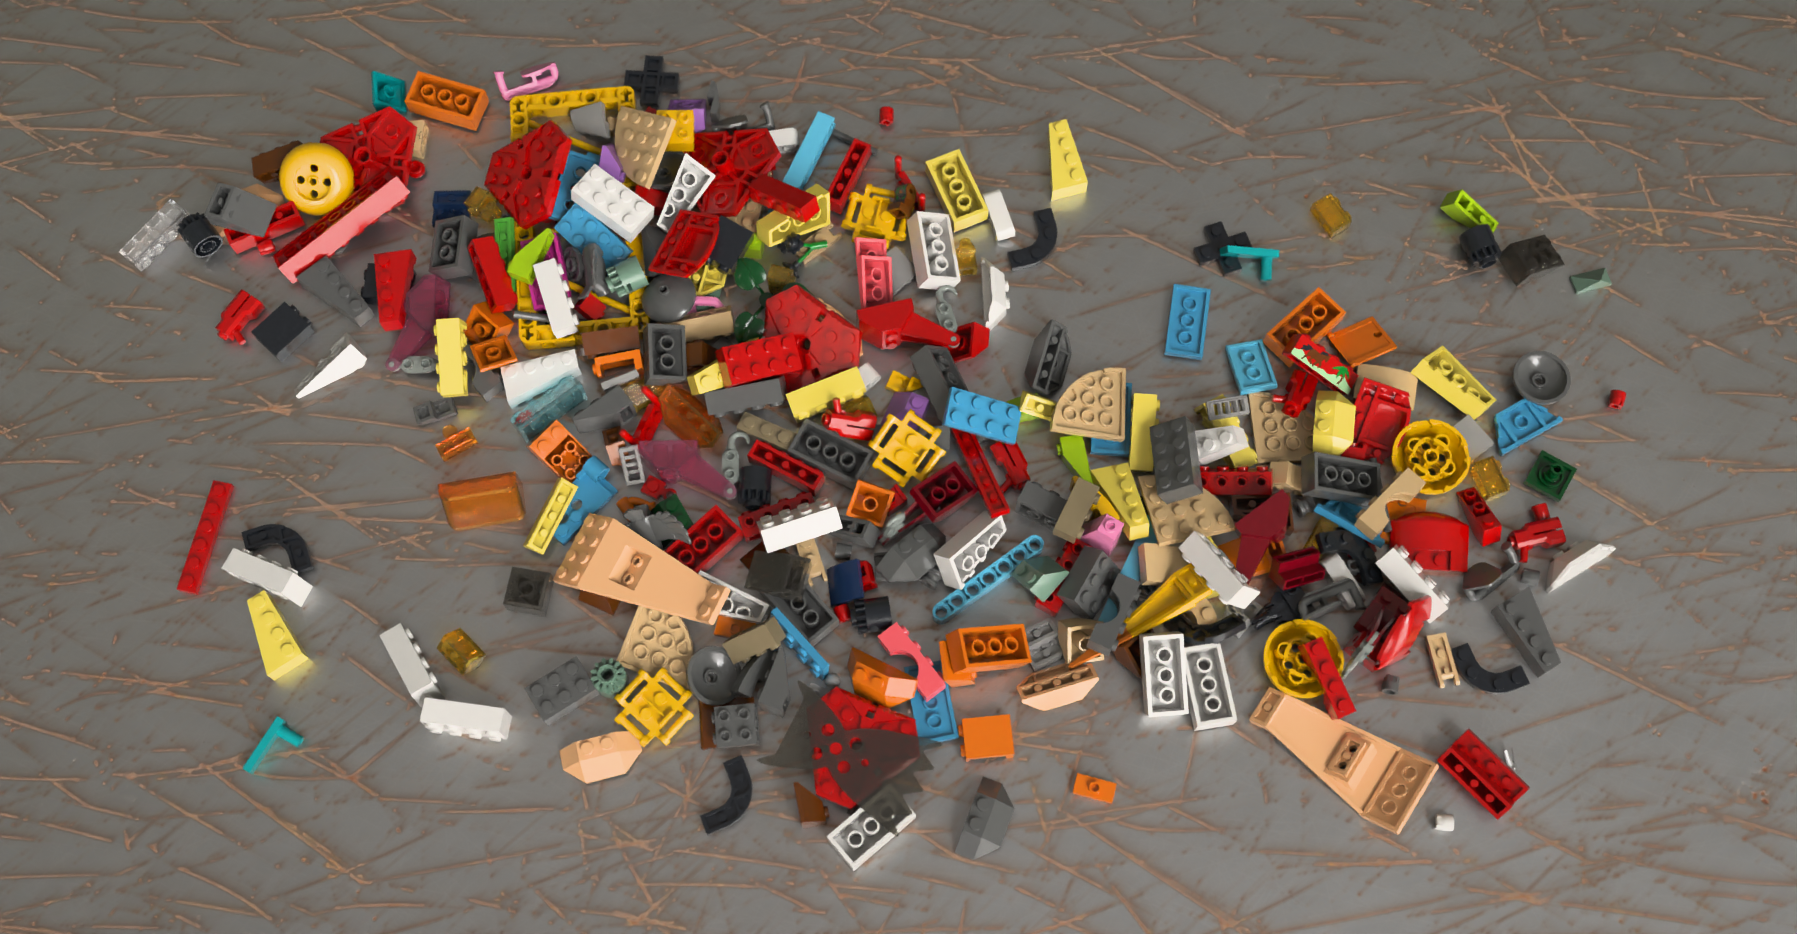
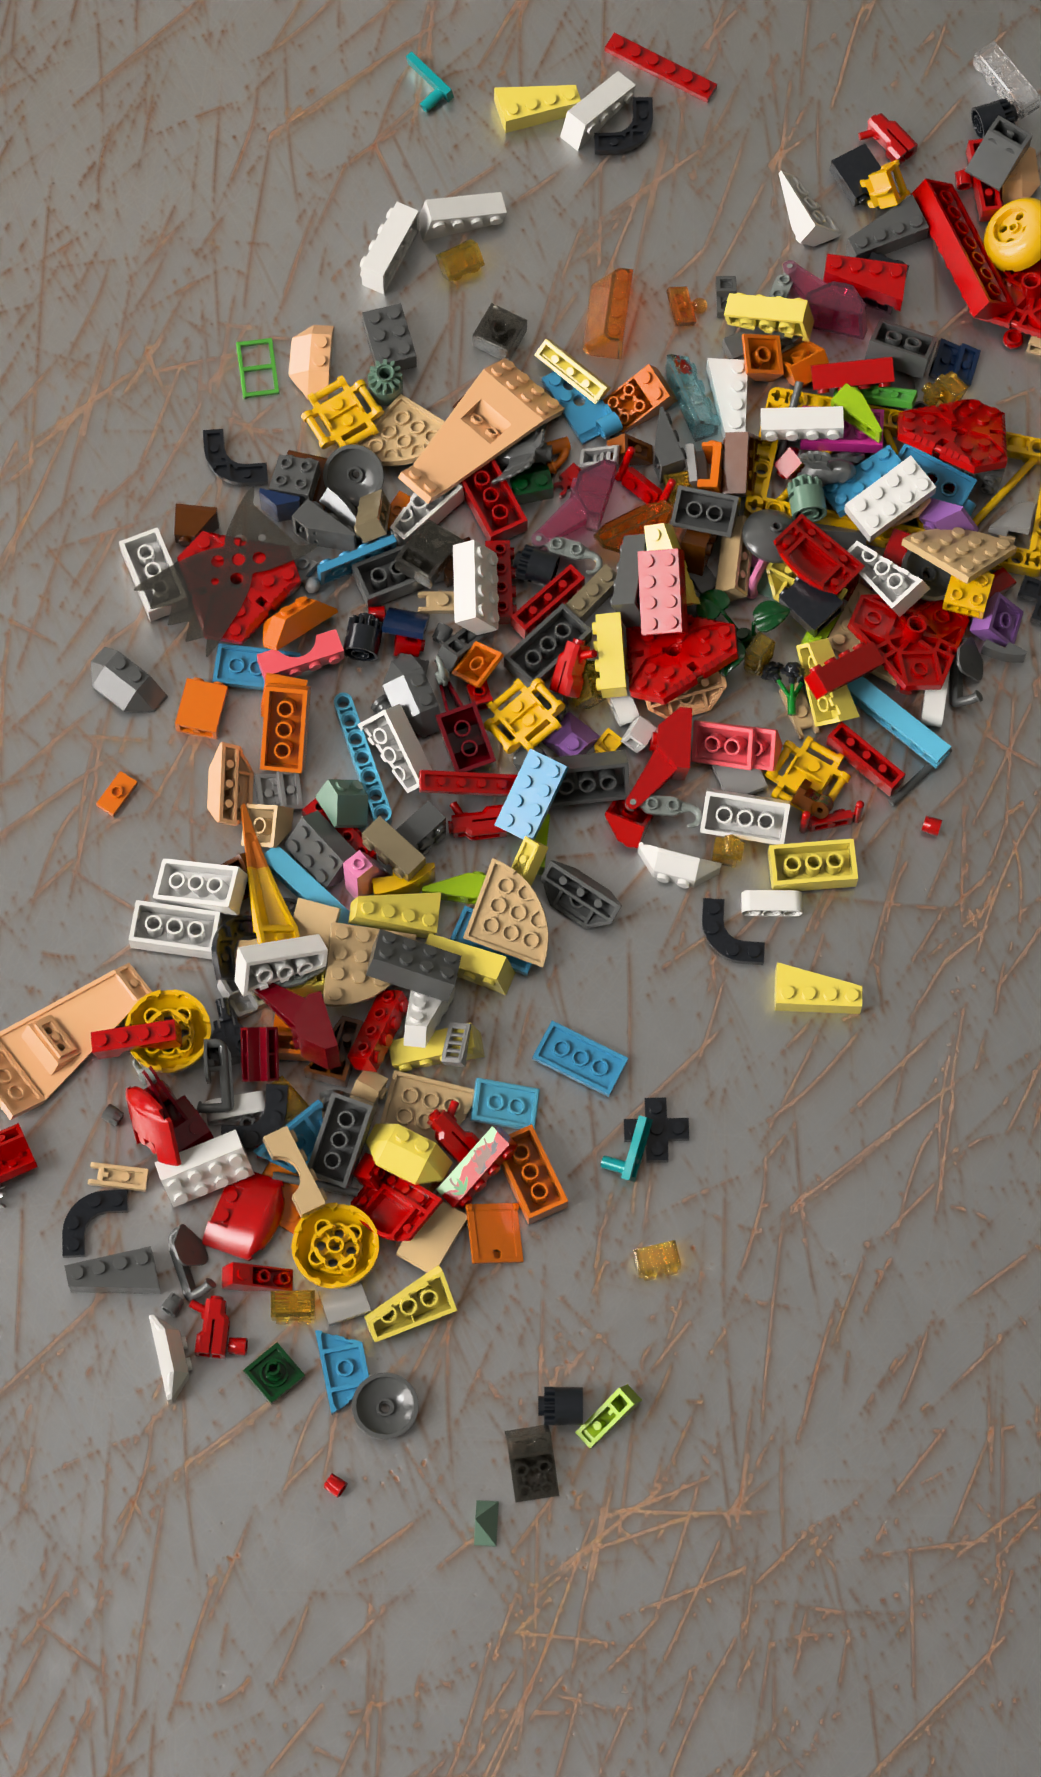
camera: 105 degrees right, 0 degrees up
dark grey arch [1086,573,1142,656] -> none
none -> bright green window [236,338,279,399]
none -> dark blue slope [259,488,301,522]
none -> white brick [621,716,656,753]
none -> yellow piece [860,160,911,209]

